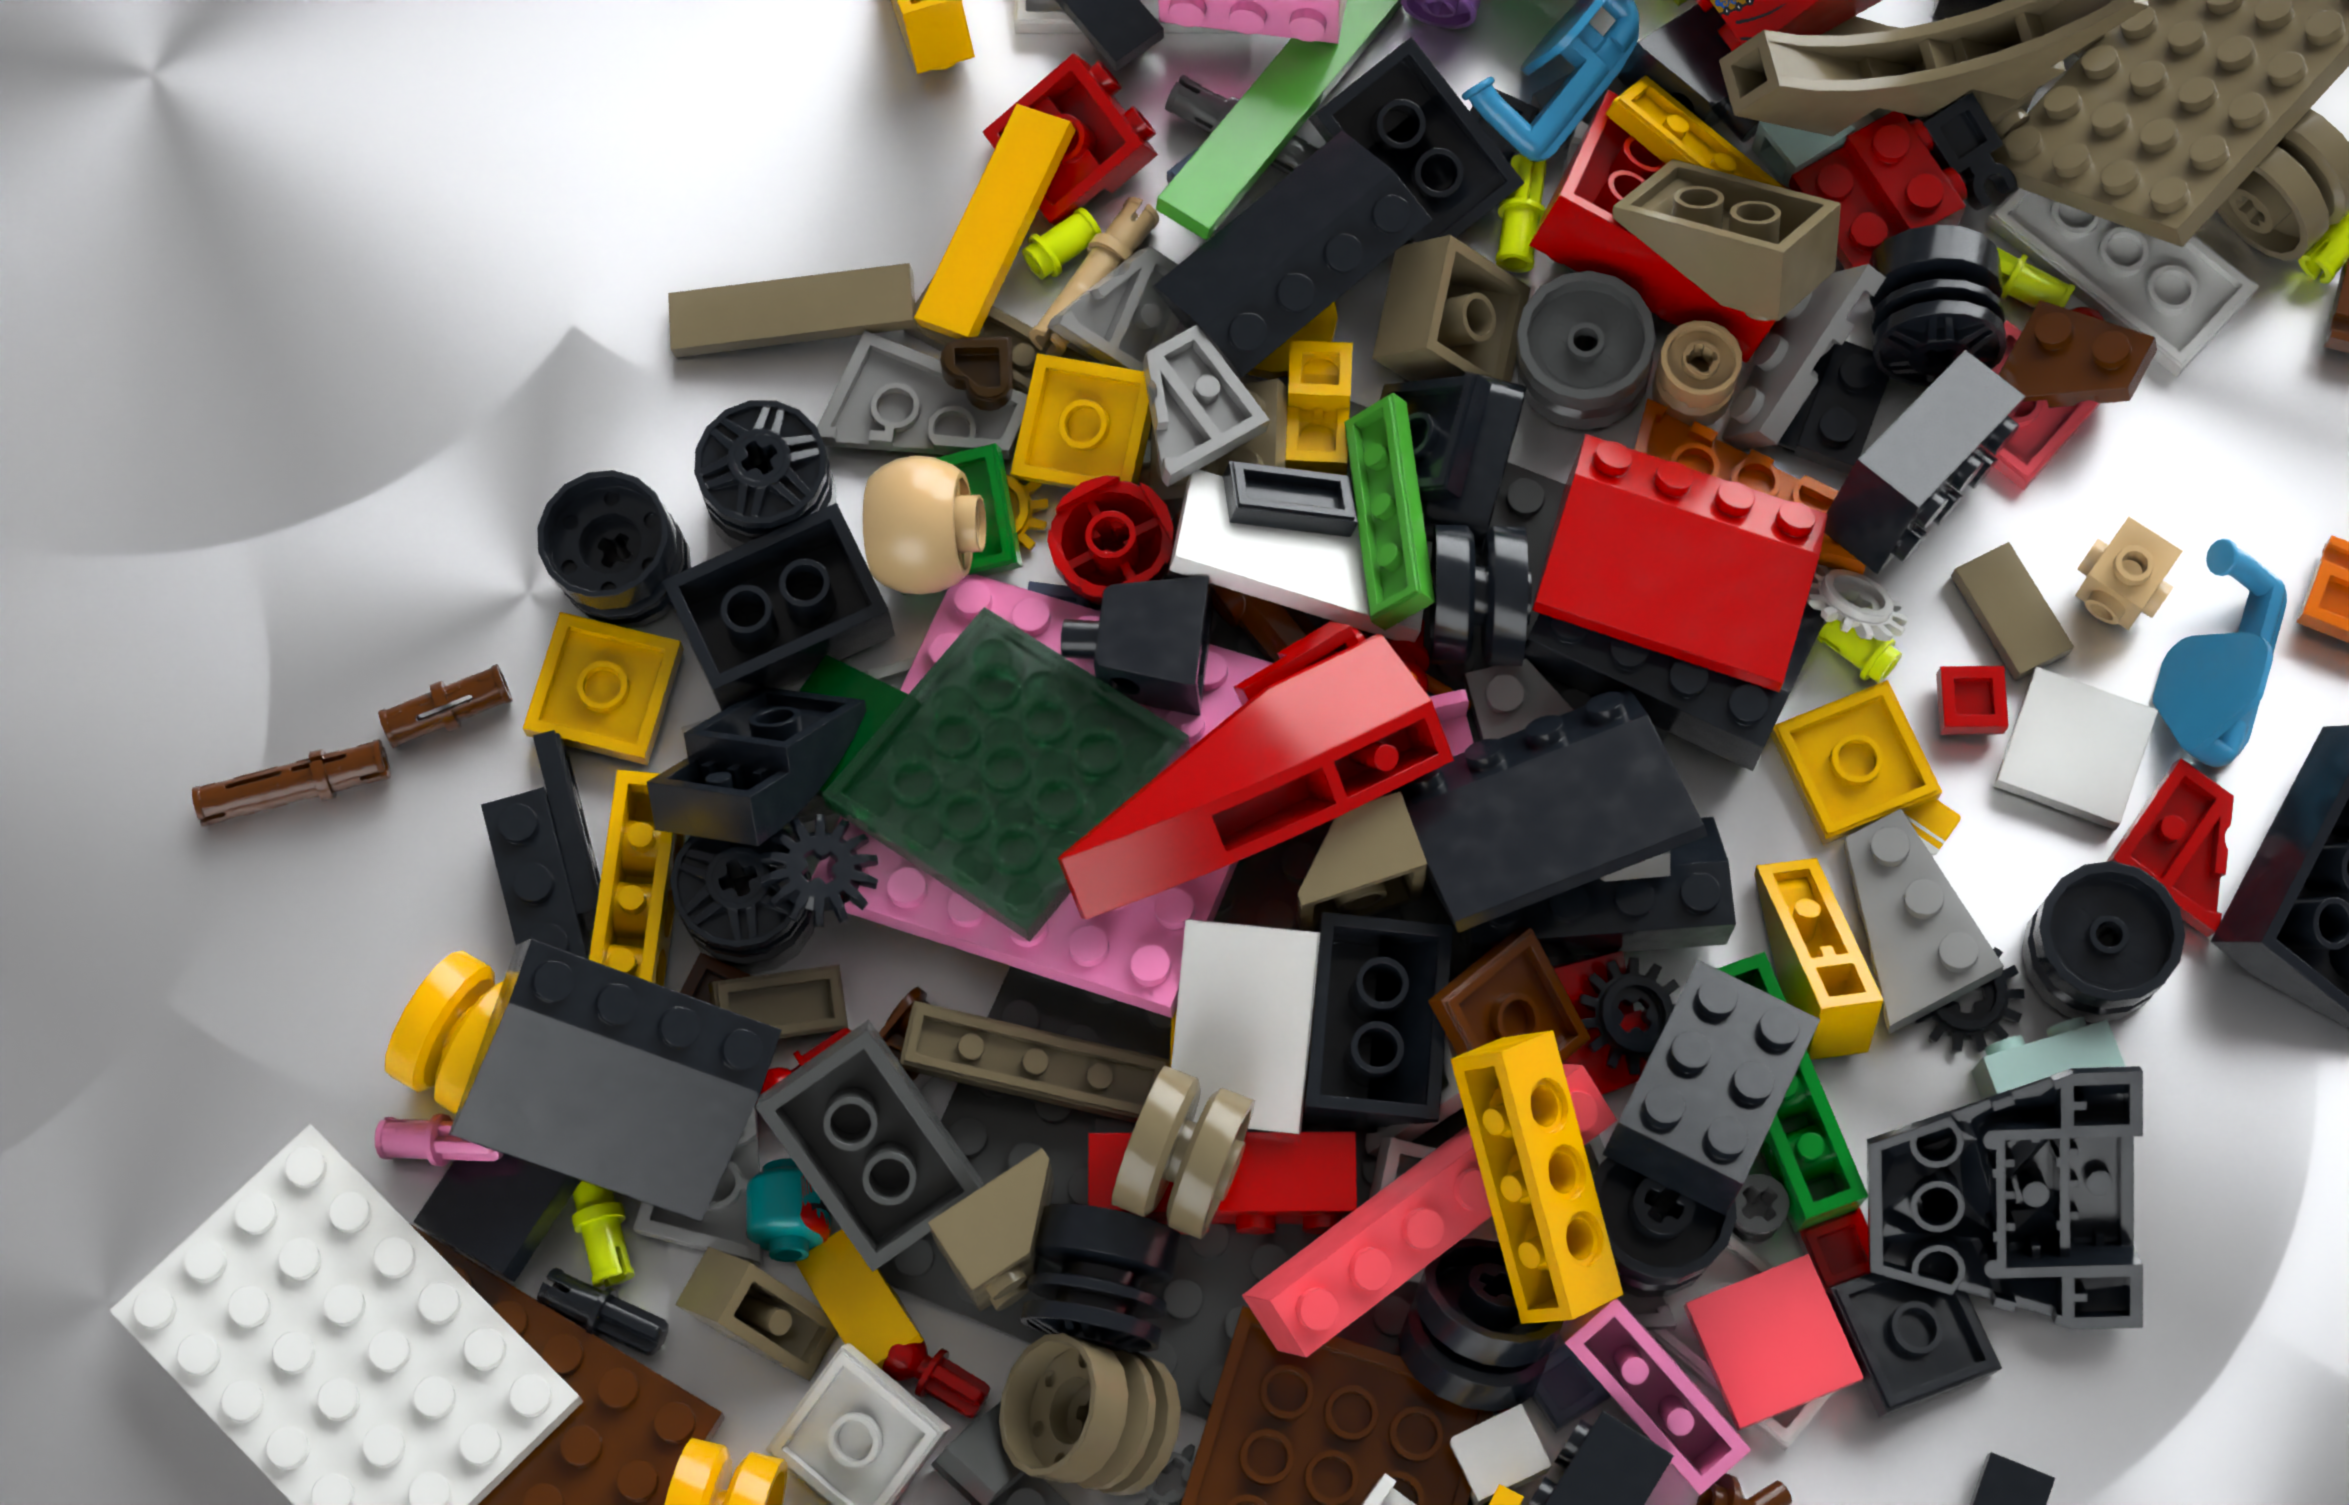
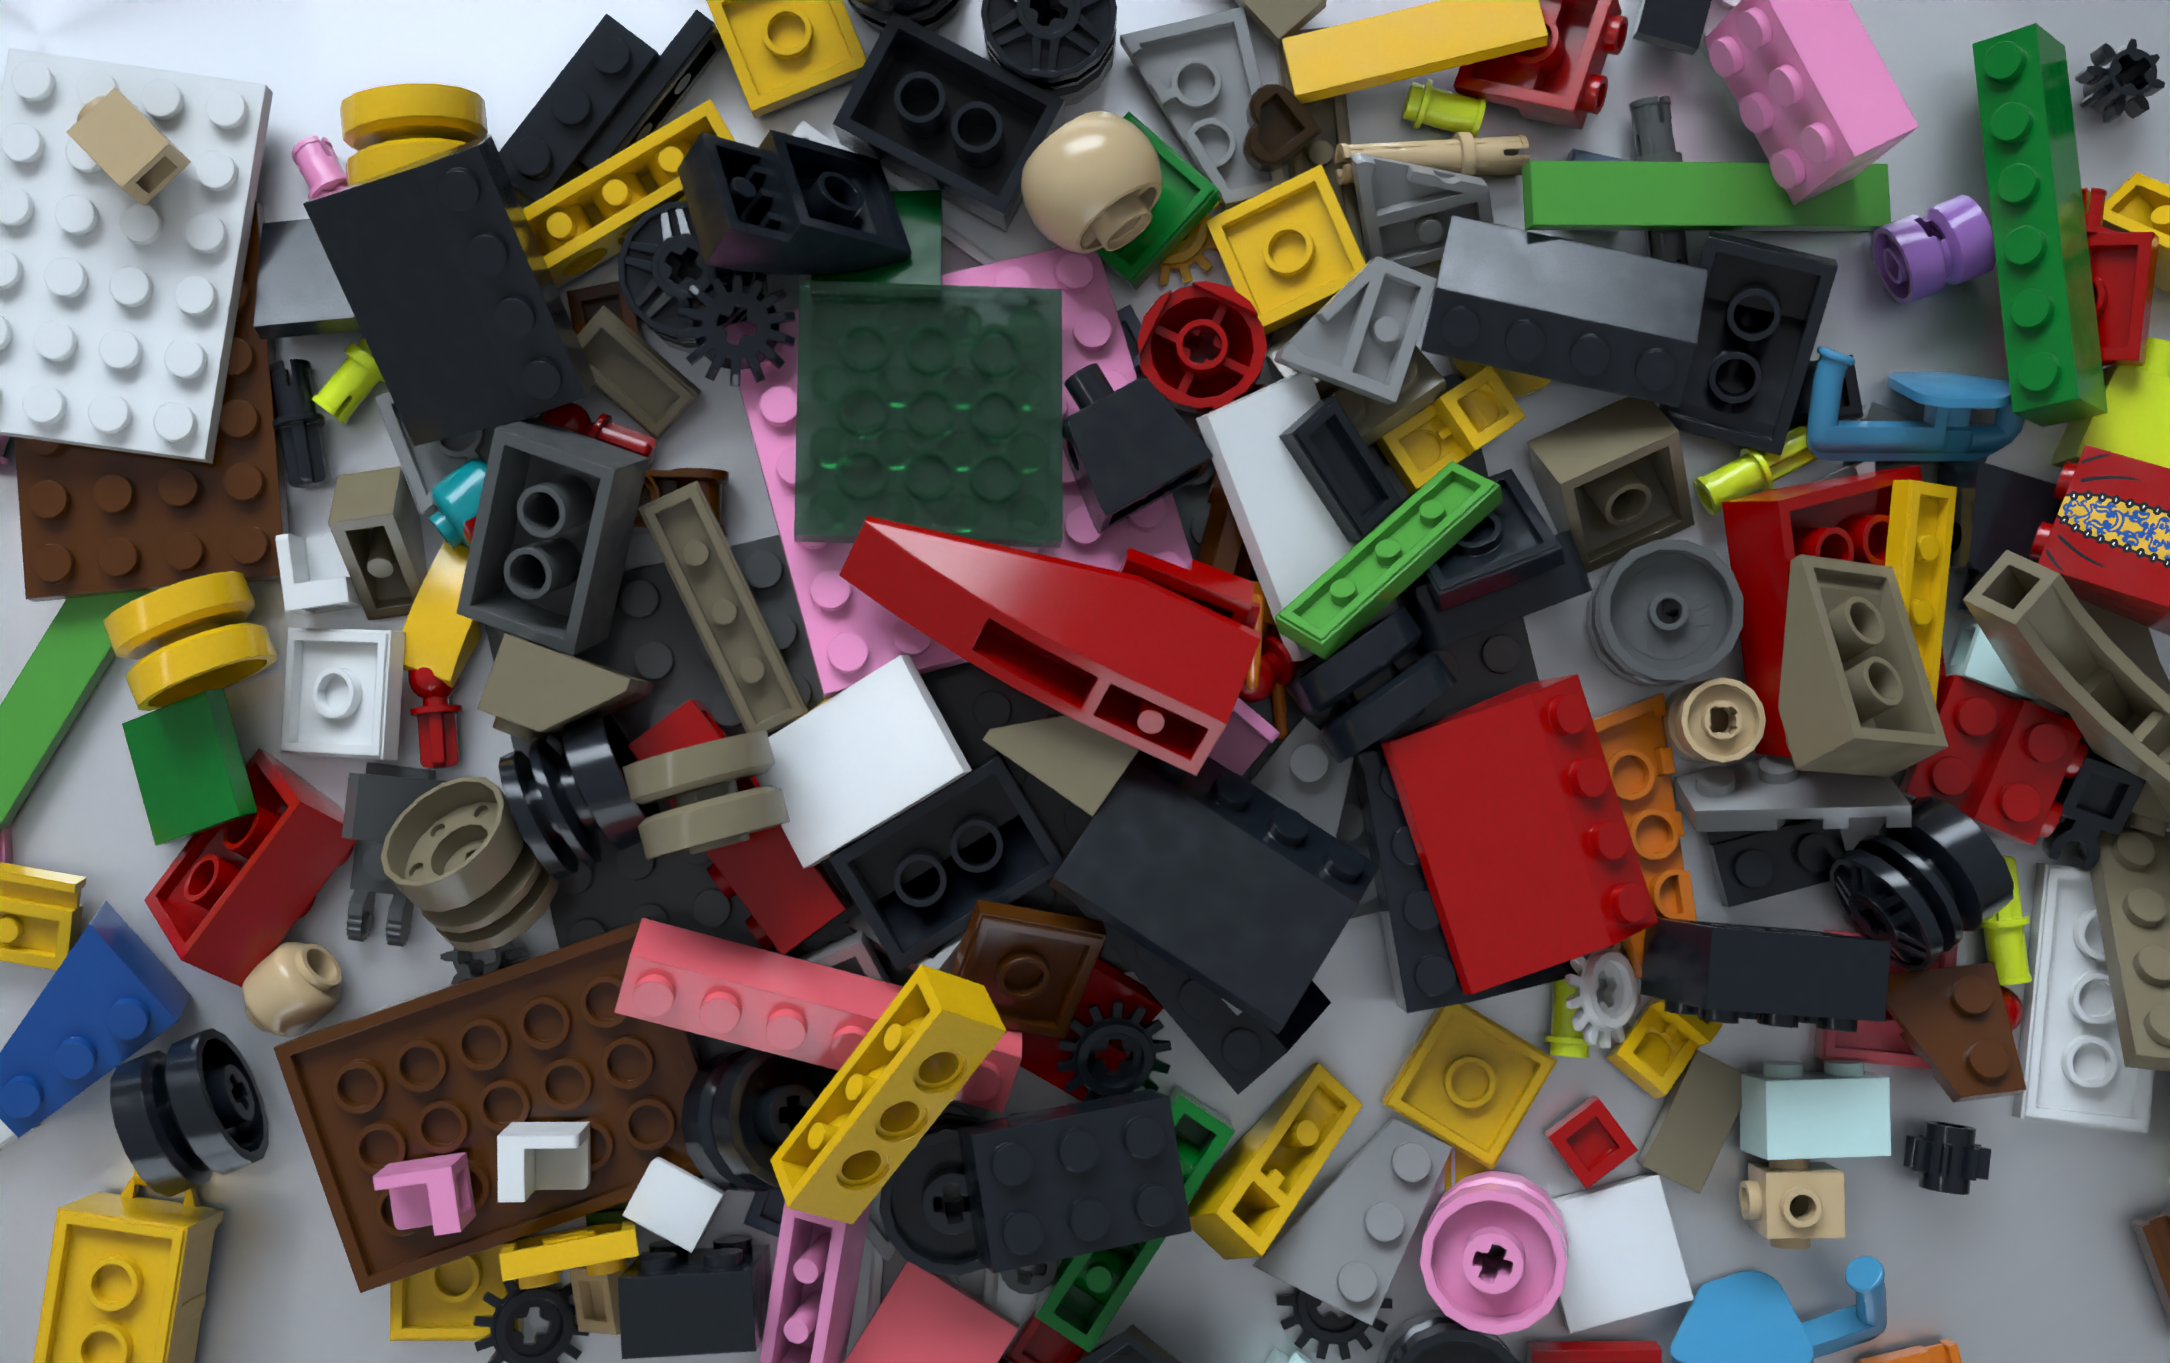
camera: 55 degrees right, 15 degrees up
none -> tan brick [66,88,191,206]
none -> white panel [275,533,362,615]
none -> bright pink wheel [1420,1170,1569,1335]
none -> yellow slope [1606,997,1724,1099]
none -> light aqua brick [1740,1060,1891,1160]
none -> black gear [1903,1121,1991,1195]

